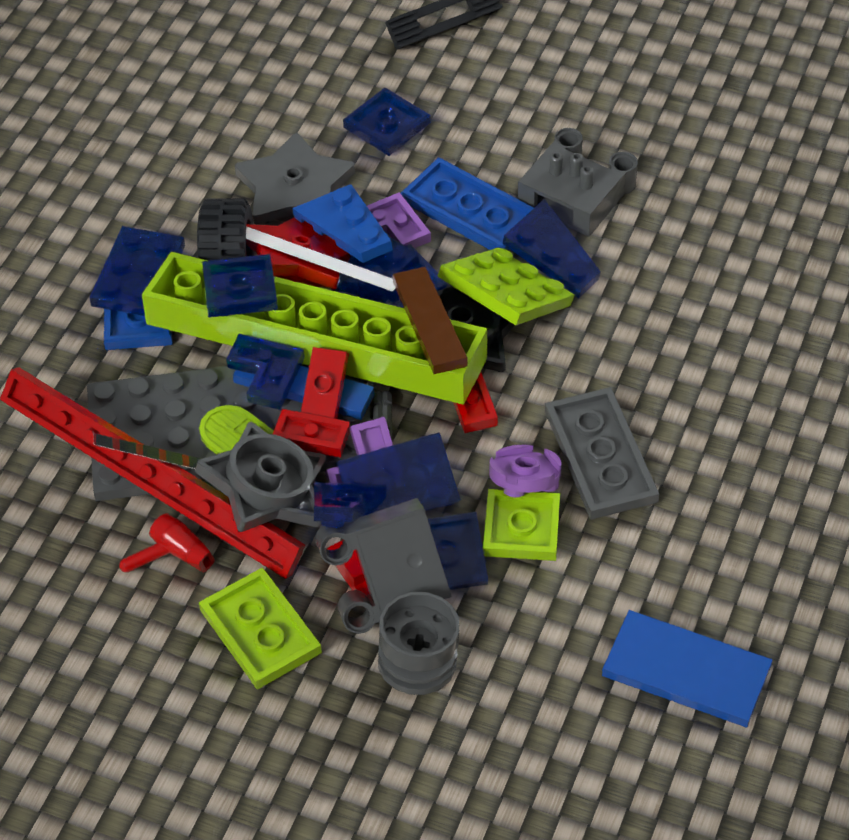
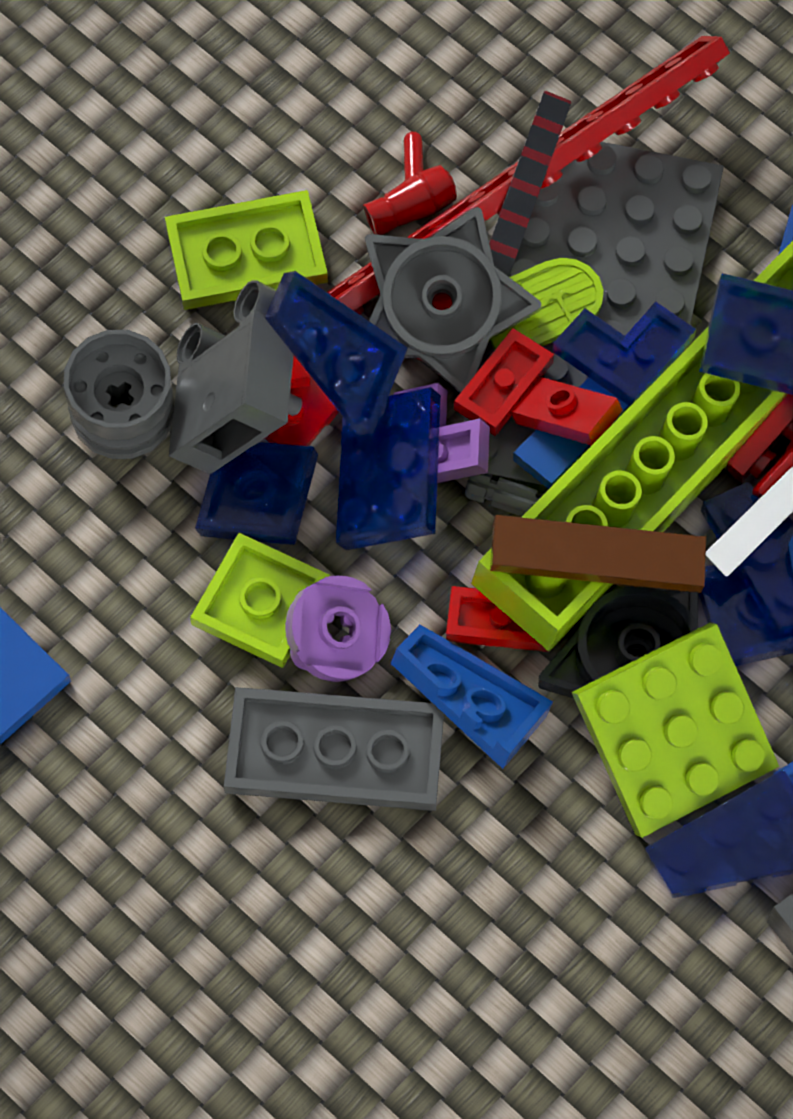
camera: 110 degrees right, 15 degrees up
none -> blue wing [391,624,553,769]

